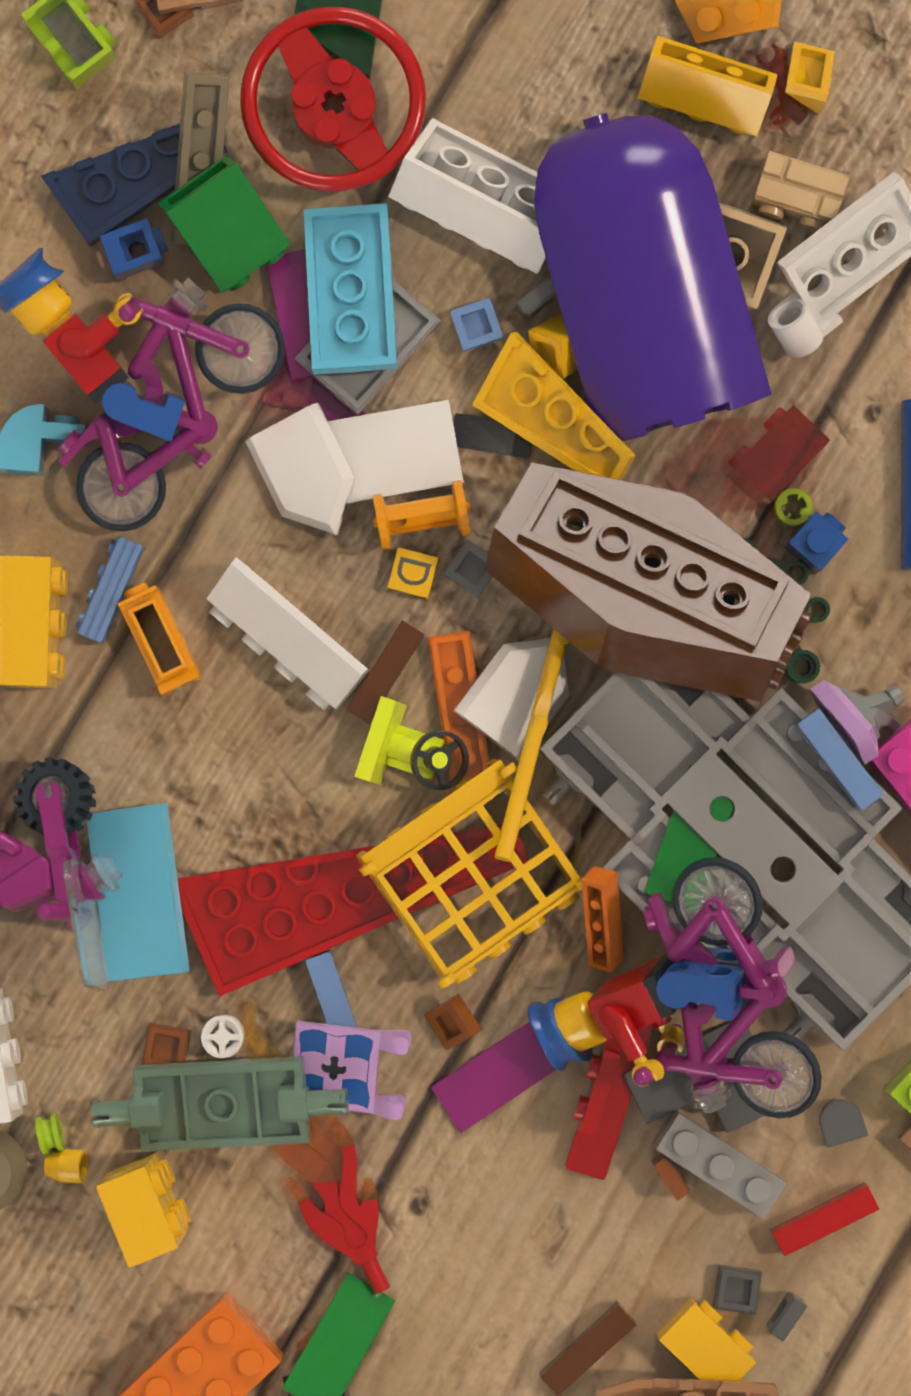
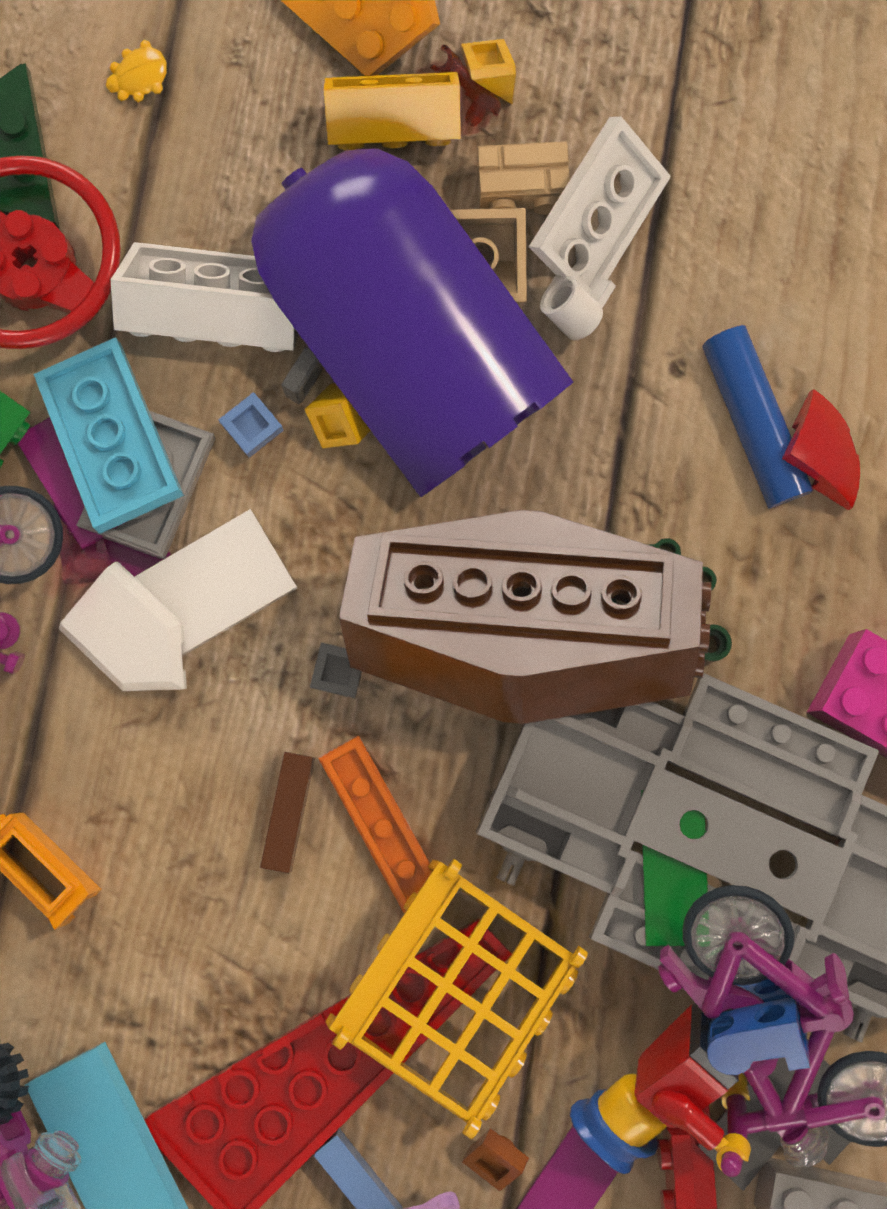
camera: 20 degrees left, 5 degrees down
white slope [207,557,369,710] -> none
neon yellow piece [354,696,469,790] -> none
light orange hose [373,480,471,550] -> none
yellow tile [387,547,439,599] -> none
black sticker [453,413,532,458] -> none
white tile [453,638,570,762] -> none
yellow wing [472,332,636,480] -> none
yellow bar [494,628,569,862] -> none
orange piece [581,866,625,973] -> none
clear red container [726,405,830,510] -> none
lime bush [773,488,813,527] -> none
blue brick [784,511,848,574] -> none
medium blue piece [795,708,884,811] -> none
lavender piece [810,680,905,765] -> none

